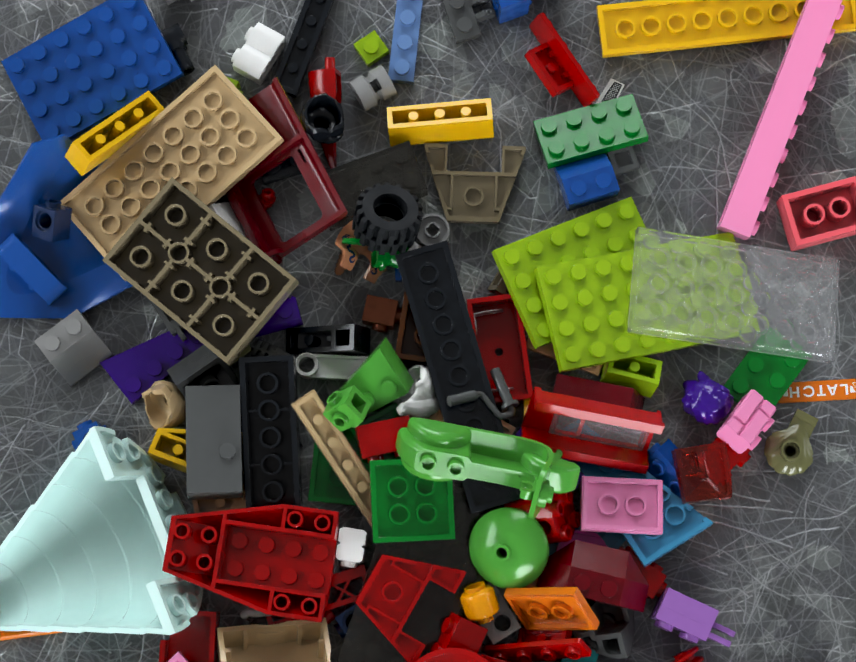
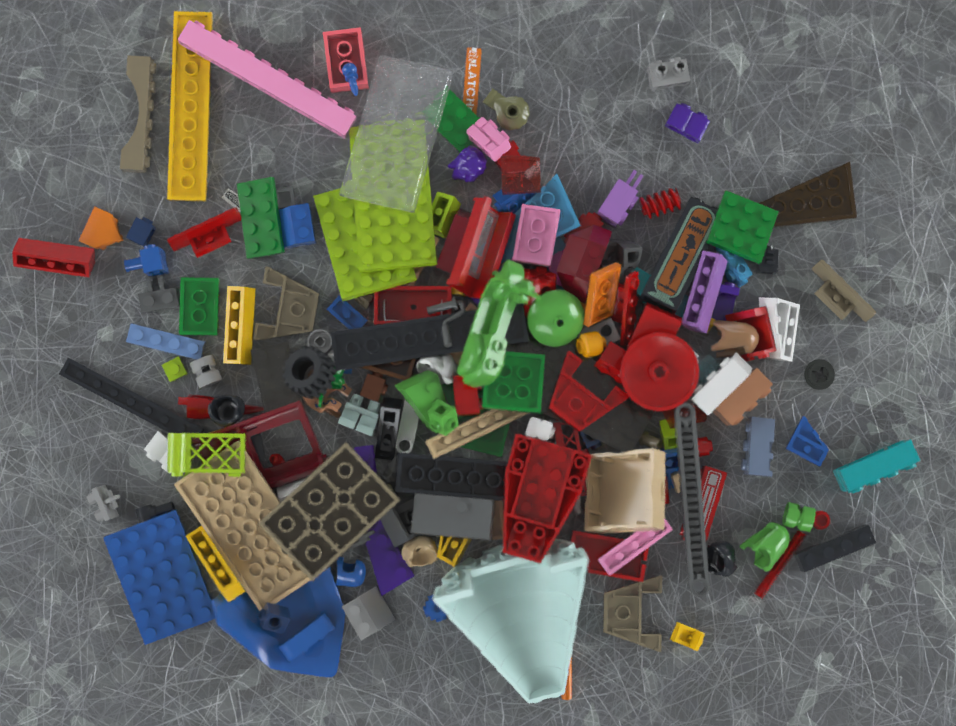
camera: 85 degrees left, 5 degrees up
none -> lime piece [167,433,245,477]
none -> green plate [179,277,220,336]
none -> blue plate [327,295,368,329]
none -> blue helmet [337,556,366,587]
none -> light aqua hips [338,394,380,437]
none -> blue bar [342,63,358,96]

